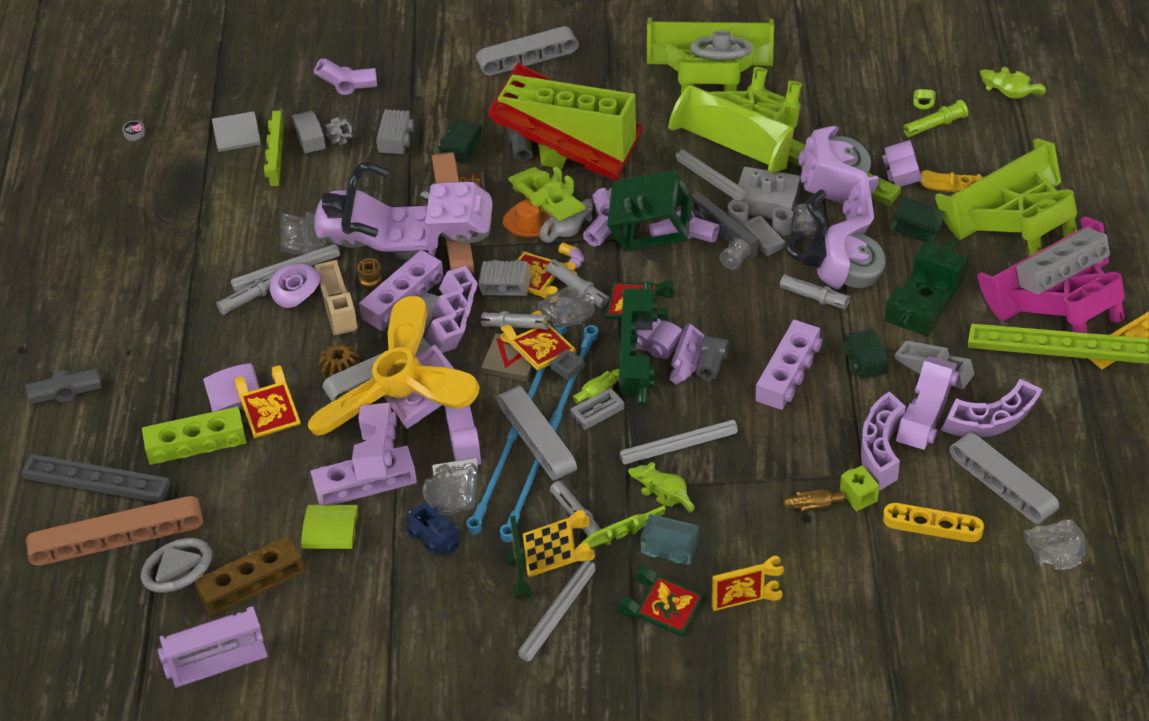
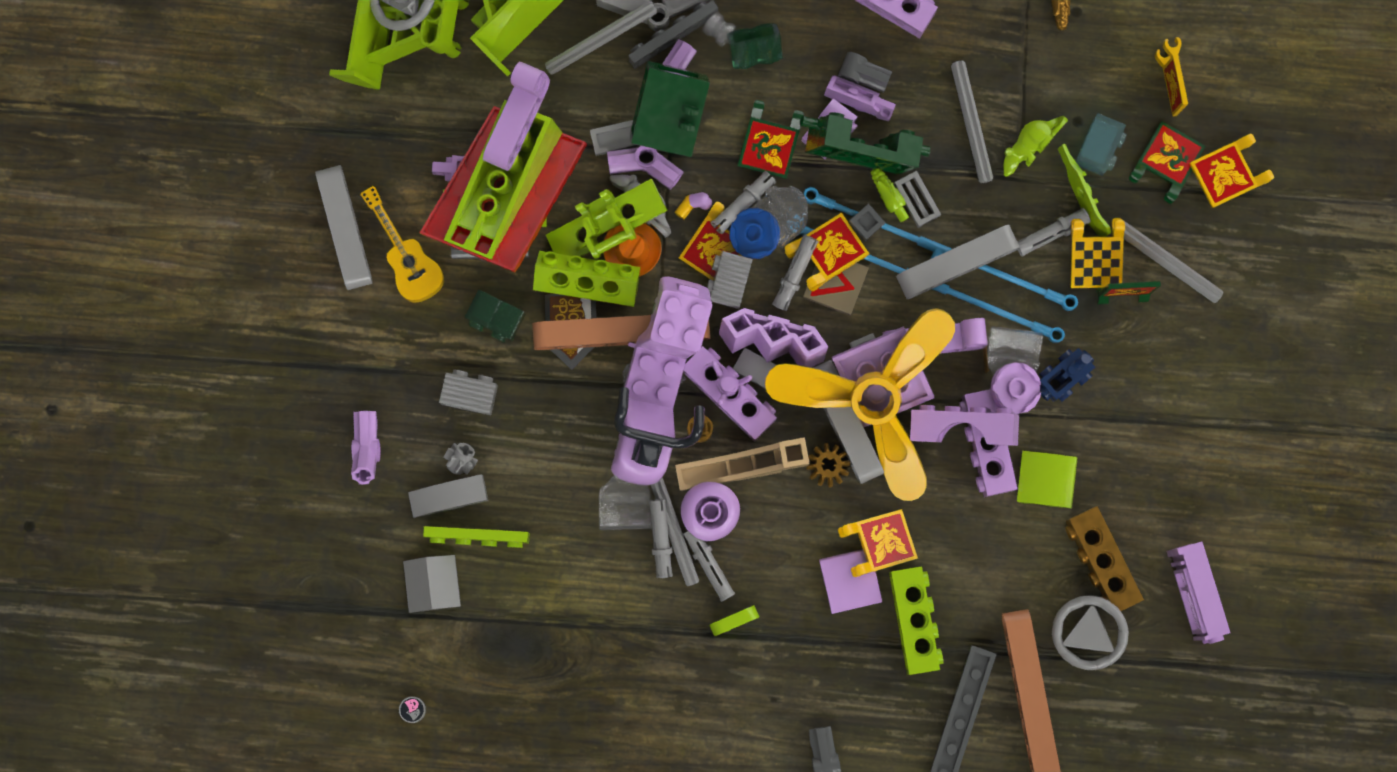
camera: 90 degrees left, 35 degrees up
none -> yellow piece [361,186,444,303]
none -> lavender beam [483,62,550,171]
none -> lime brick [533,251,641,307]
none -> light grey pin [649,499,673,578]
none -> lime beam [710,605,759,637]
none -> lavender plant [712,360,752,405]
none -> clear green brick [727,23,783,69]
none -> blue tile [730,208,780,259]
none -> lavender tile [991,363,1041,414]
none -> flag [1189,134,1274,208]

